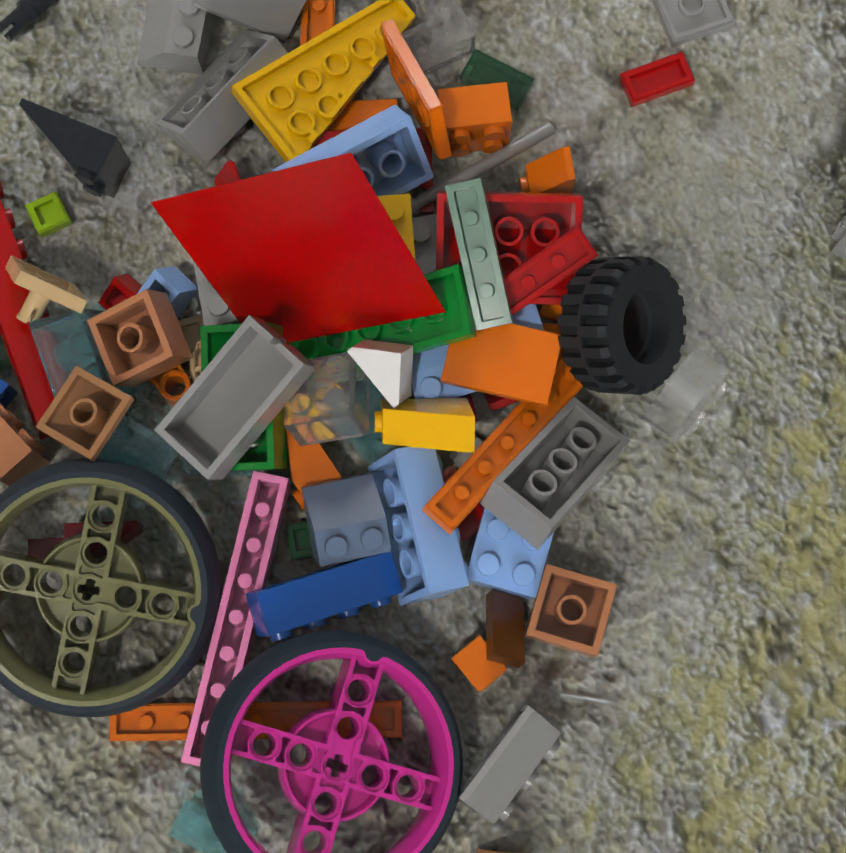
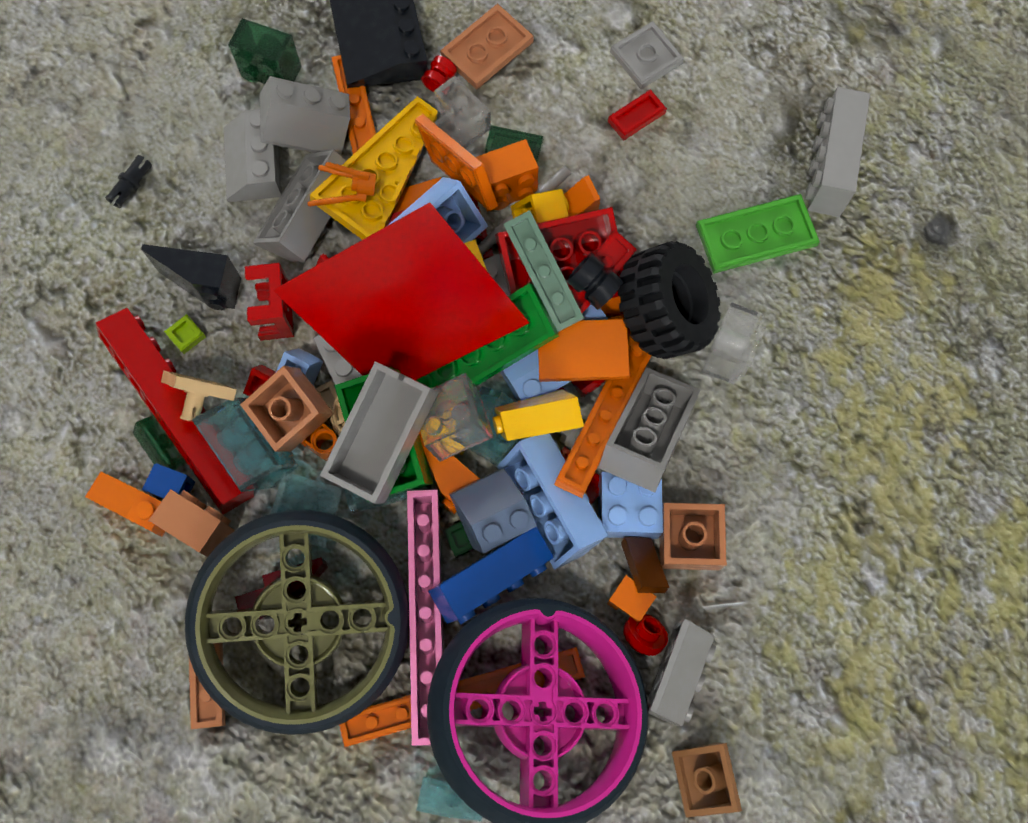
camera: 15 degrees left, 5 degrees down
medium nougat slope [36,366,135,462] -> none
white slope [347,340,413,408] -> none
none -> red panel [244,263,294,341]
none -> orange plant [307,162,376,207]
none -> yellow brick [510,189,569,224]
none -> black wheel [566,252,624,310]
none -> red plate [623,613,668,656]
none -> bright green tile [696,194,820,274]

